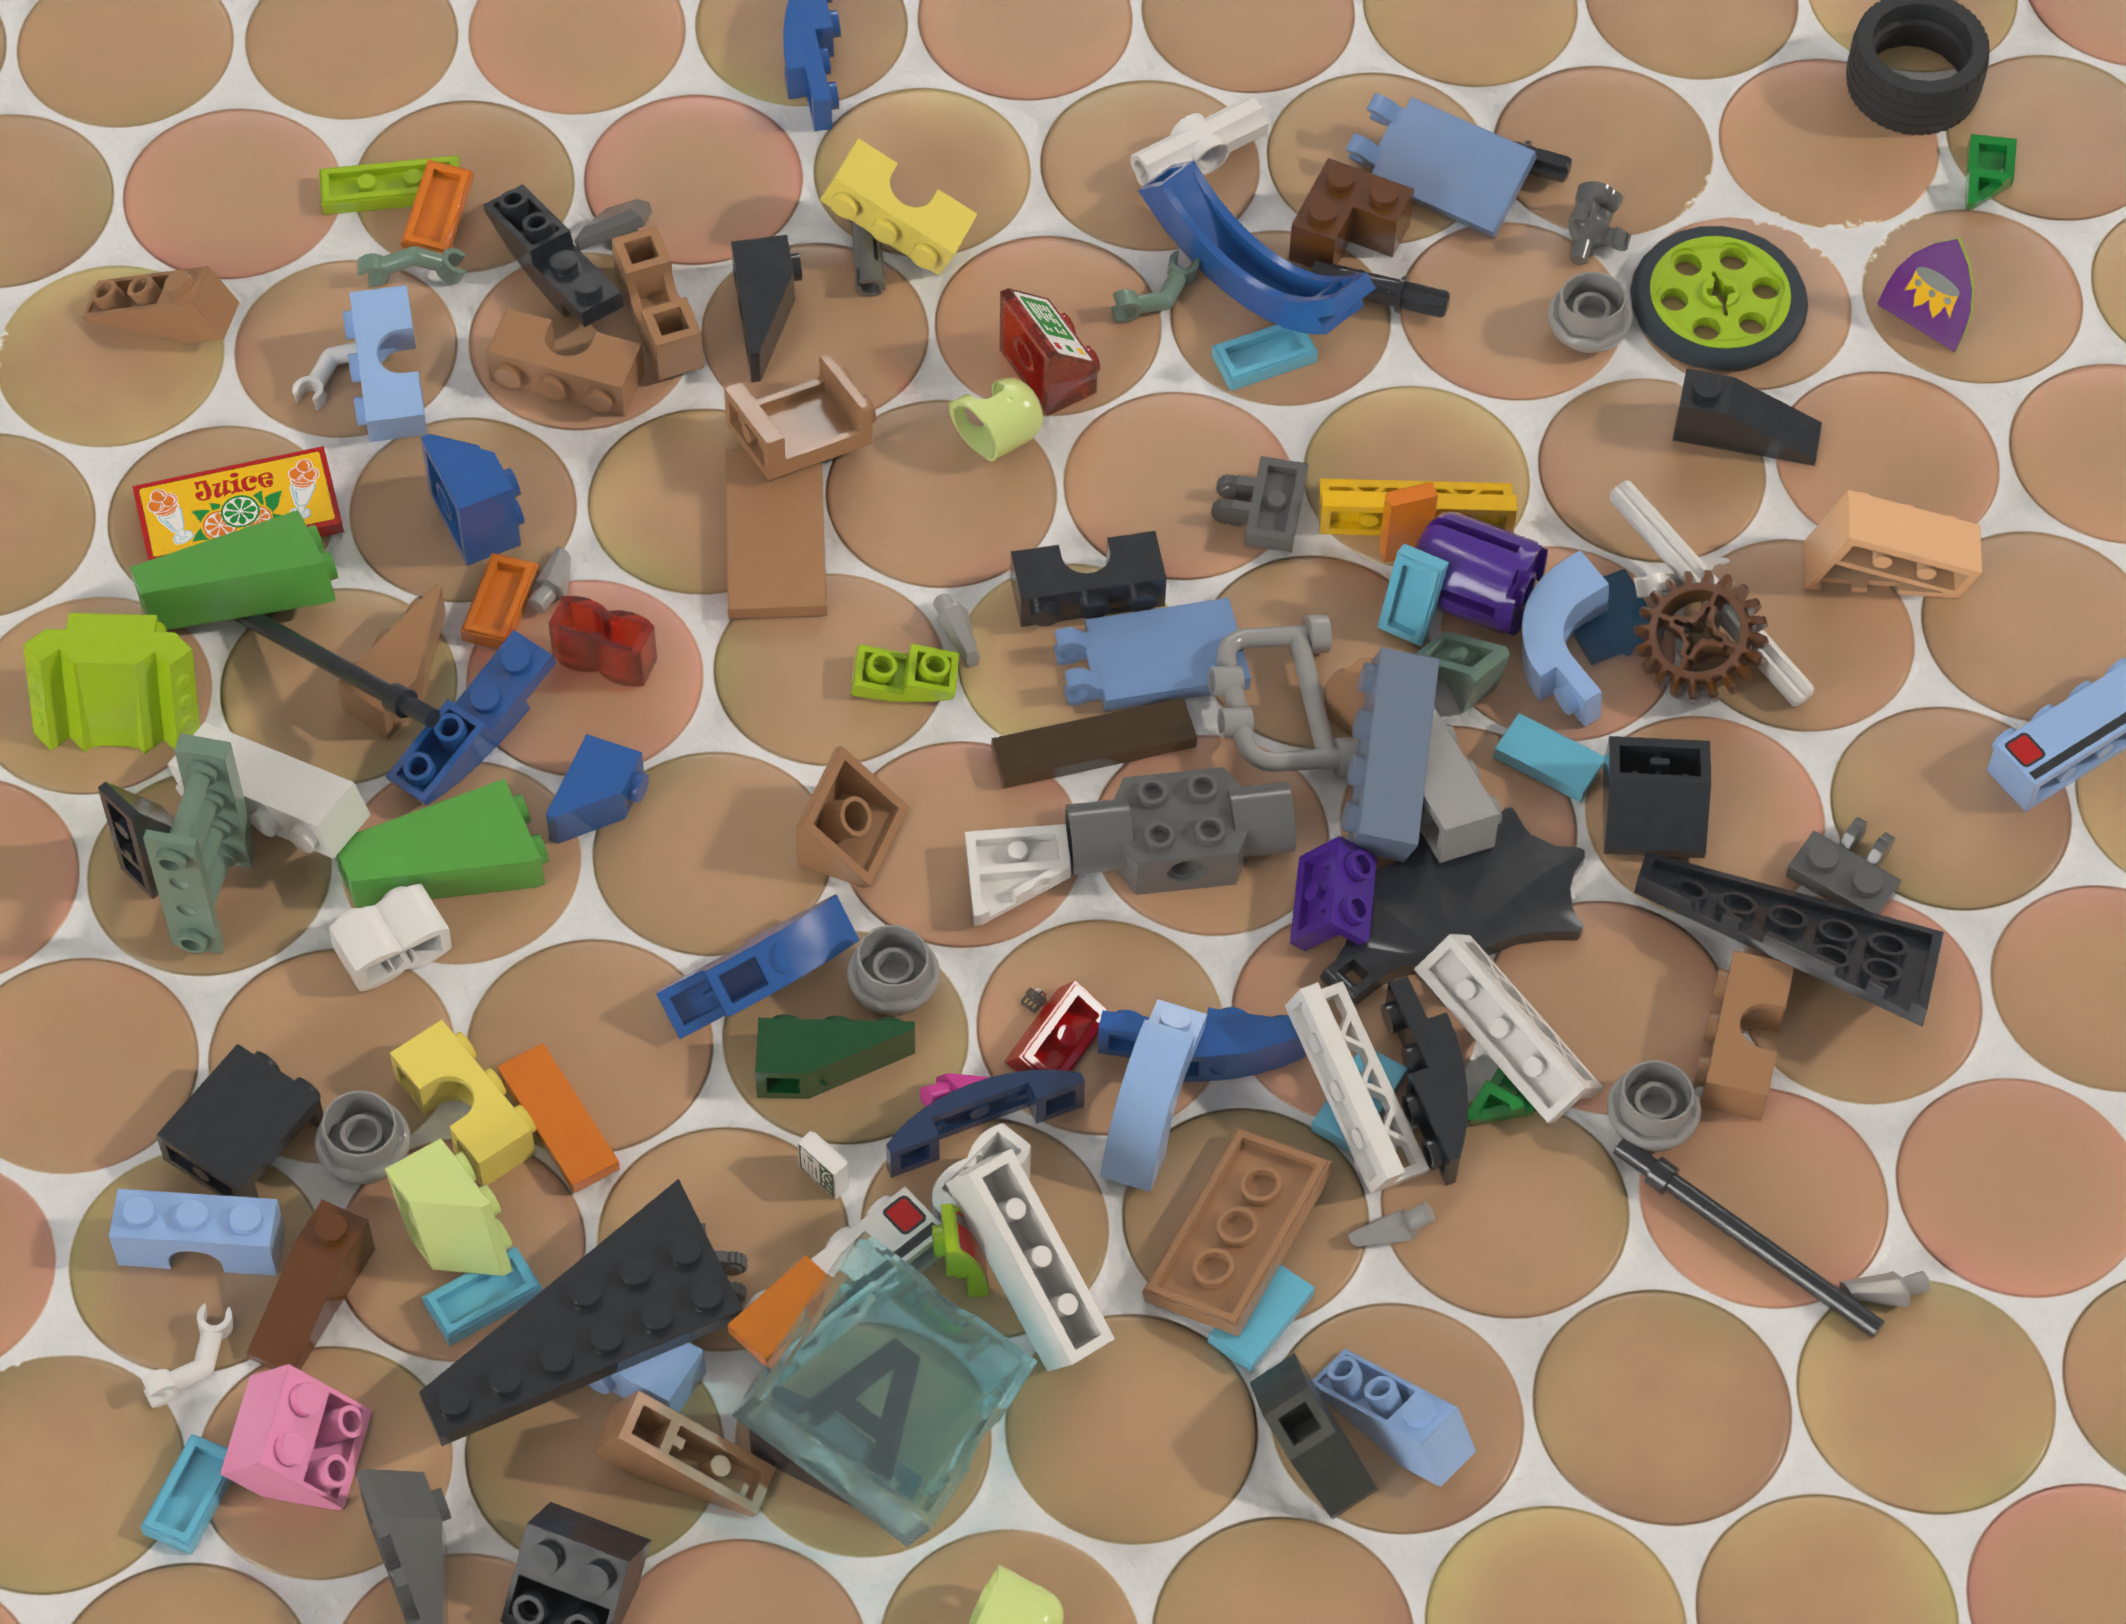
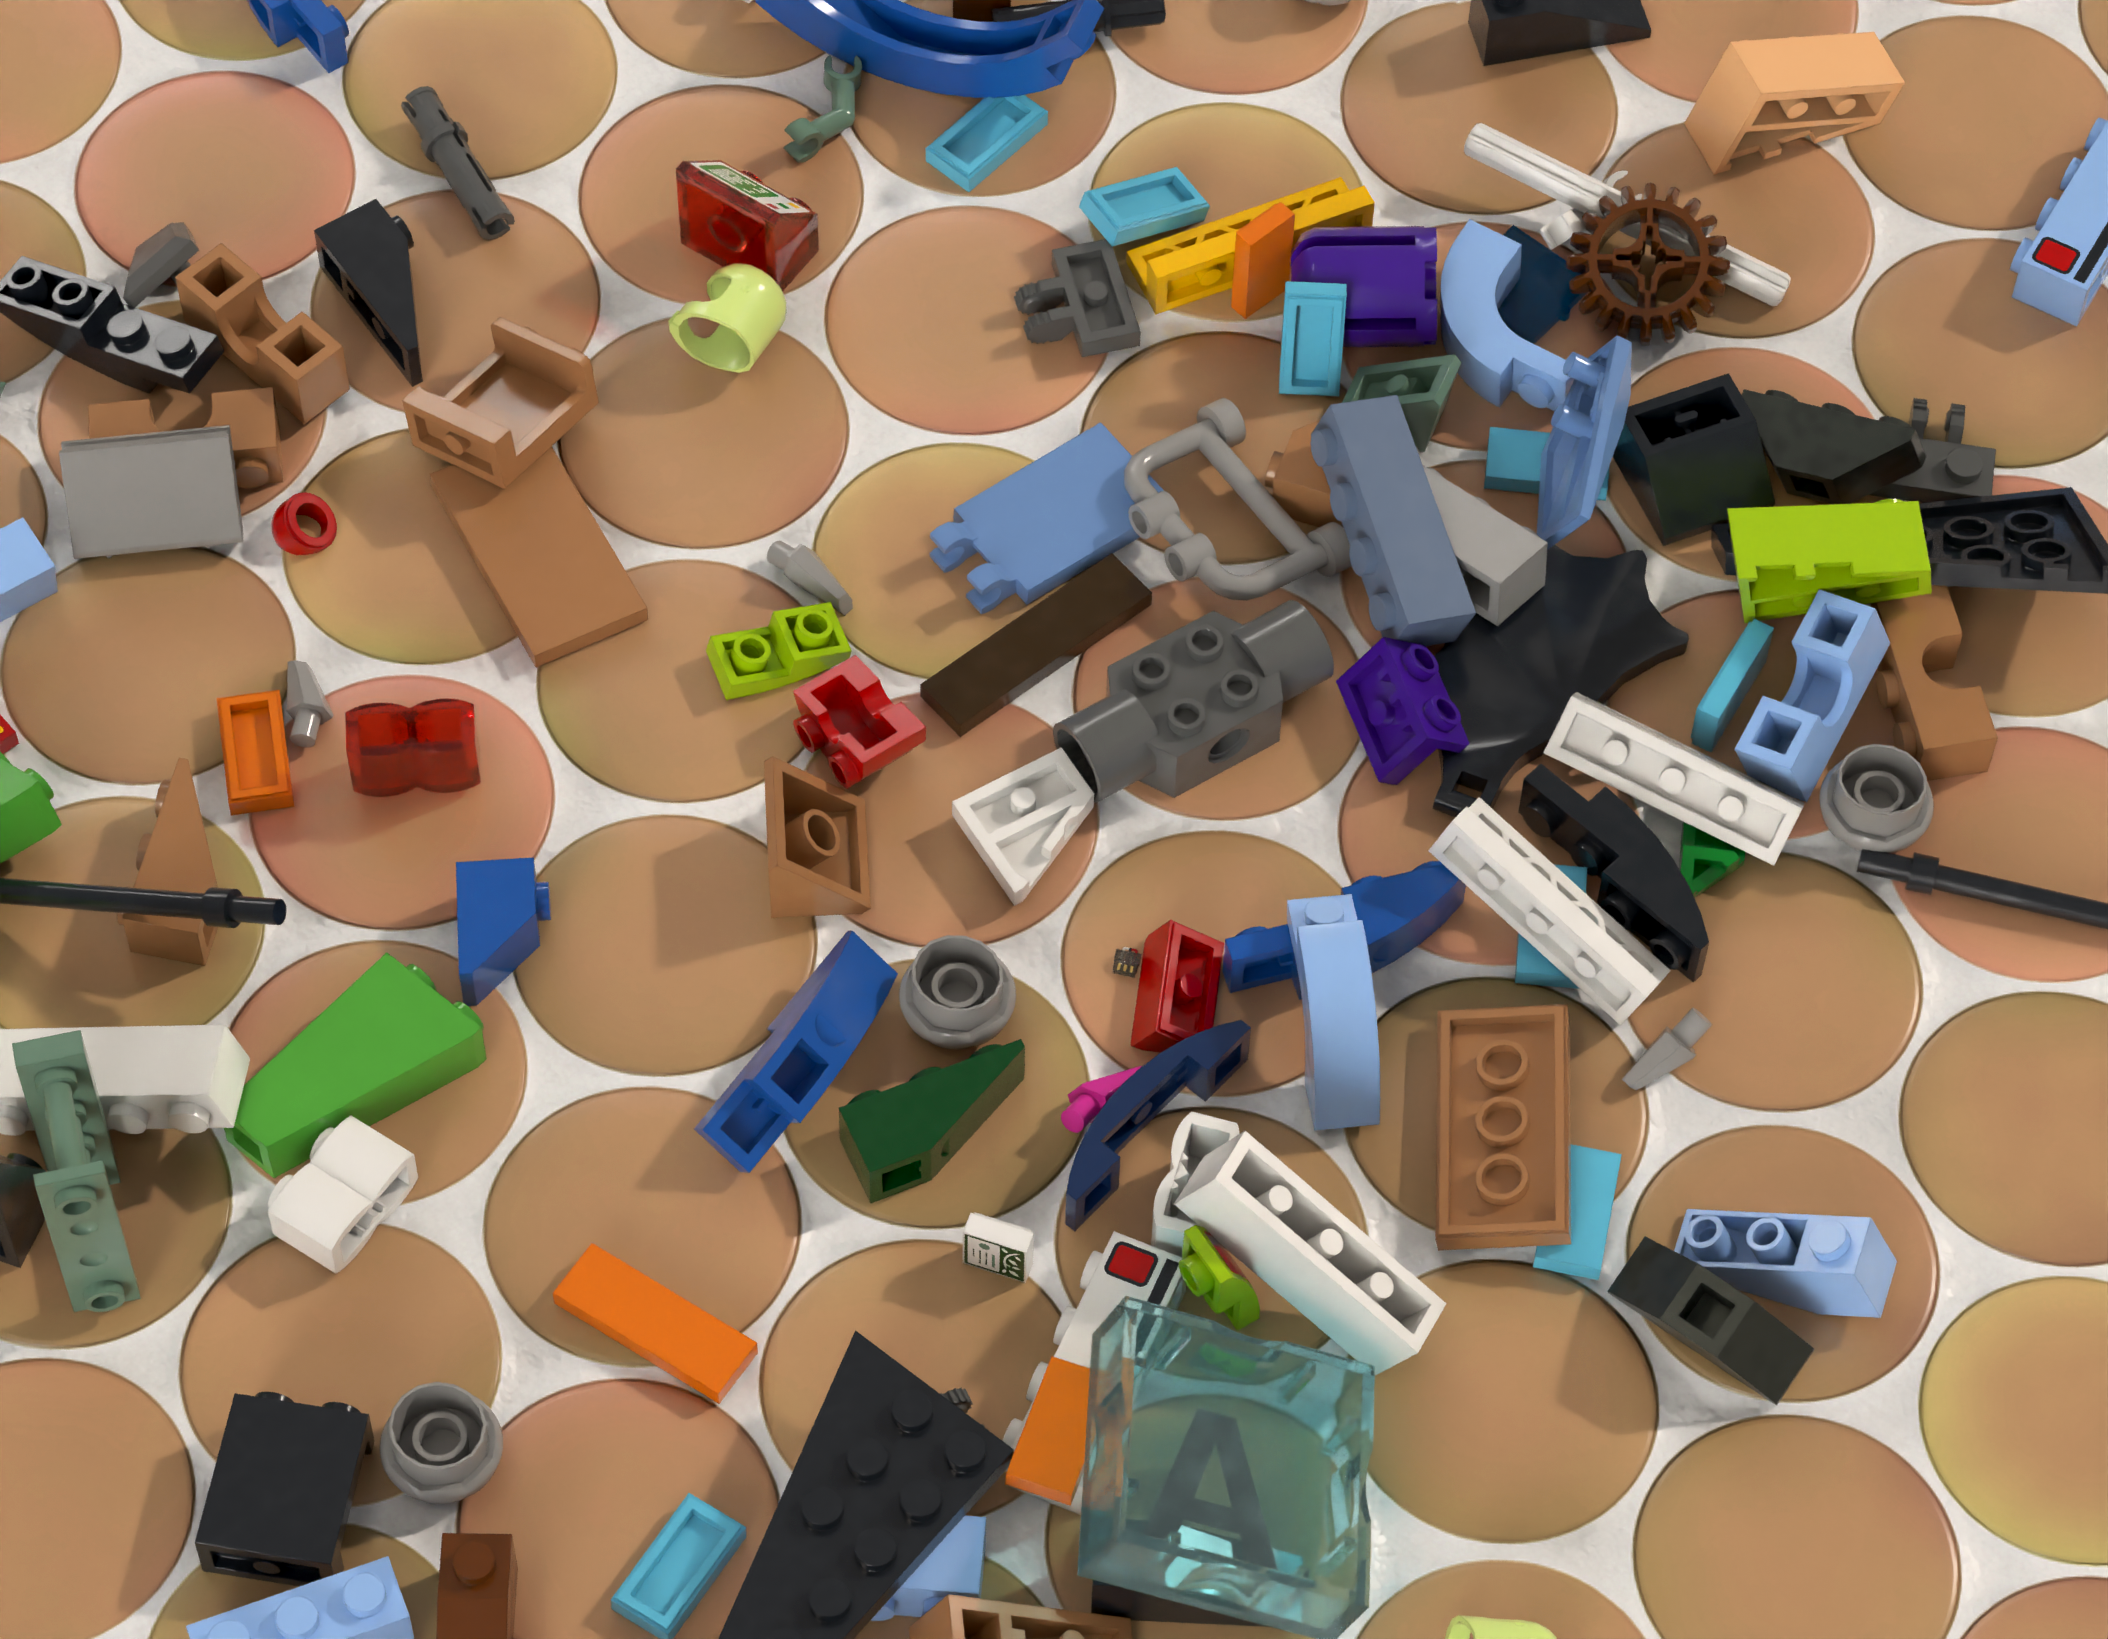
camera: 25 degrees left, 0 degrees up
blue slope [385,630,556,806] -> none
yellowish green slope [385,1138,513,1276] -> none
light yellow arch [390,1020,536,1186] -> none
blue slope [421,434,525,566] -> none
light yellow arch [820,138,977,276] -> none
black arch [1010,531,1167,627] -> none
none -> light grey piece [59,425,243,559]
none -> red piece [271,492,337,555]
none -> red cylinder [793,655,926,789]
none -> medium azure tile [1079,167,1210,247]
none -> medium blue piece [1537,335,1632,550]
none -> medium azure tile [1691,619,1774,752]
none -> lime wedge [1727,499,1932,624]
none -> light blue arch [1735,589,1890,802]
none -> pearl dark grey slope [1742,389,1926,504]

